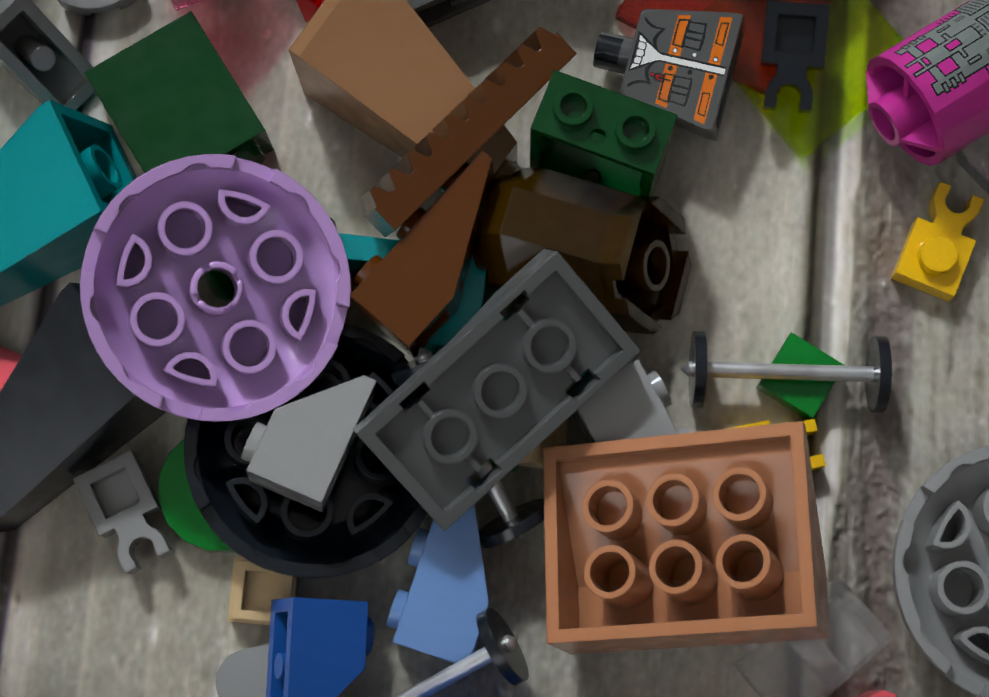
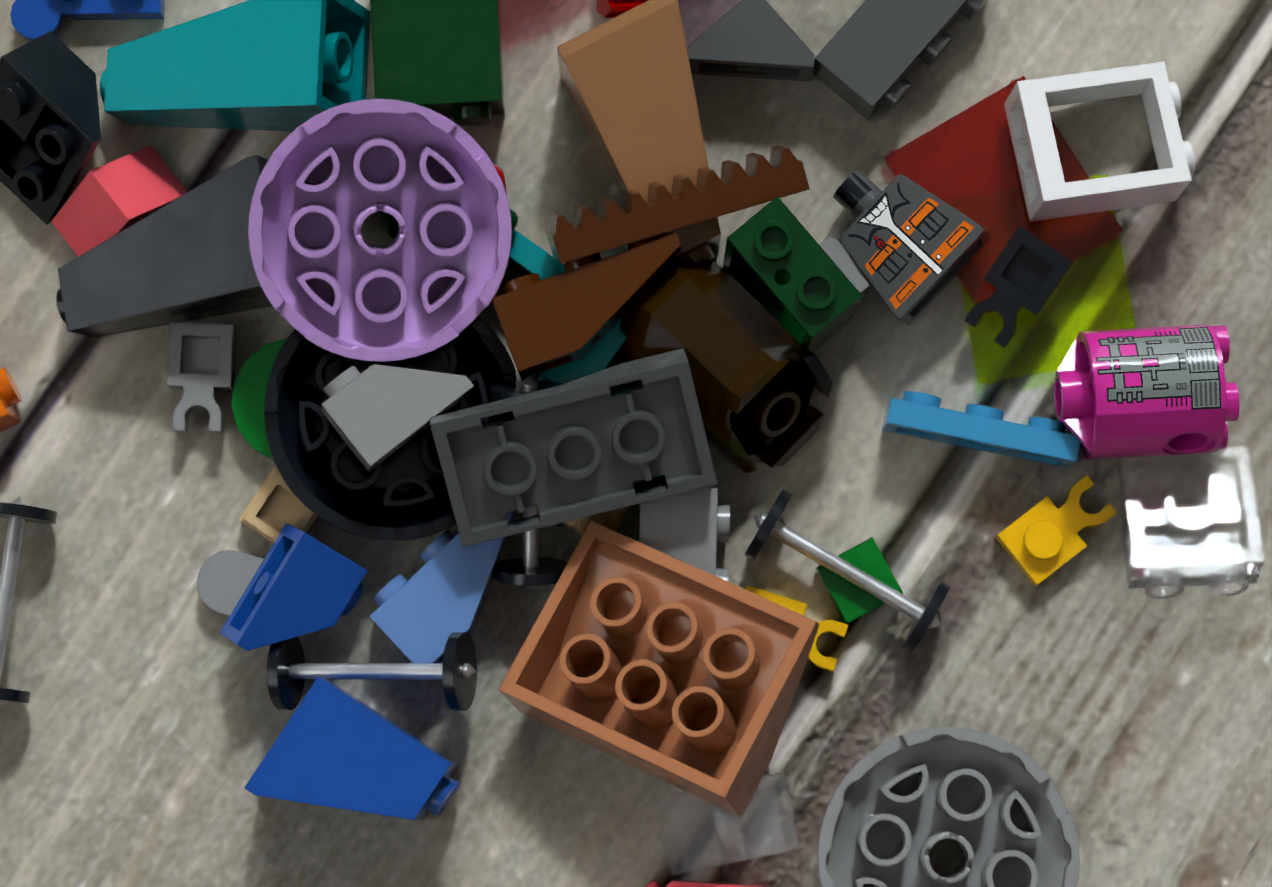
camera: 25 degrees right, 5 degrees up
none -> dark azure plate [882,391,1080,468]

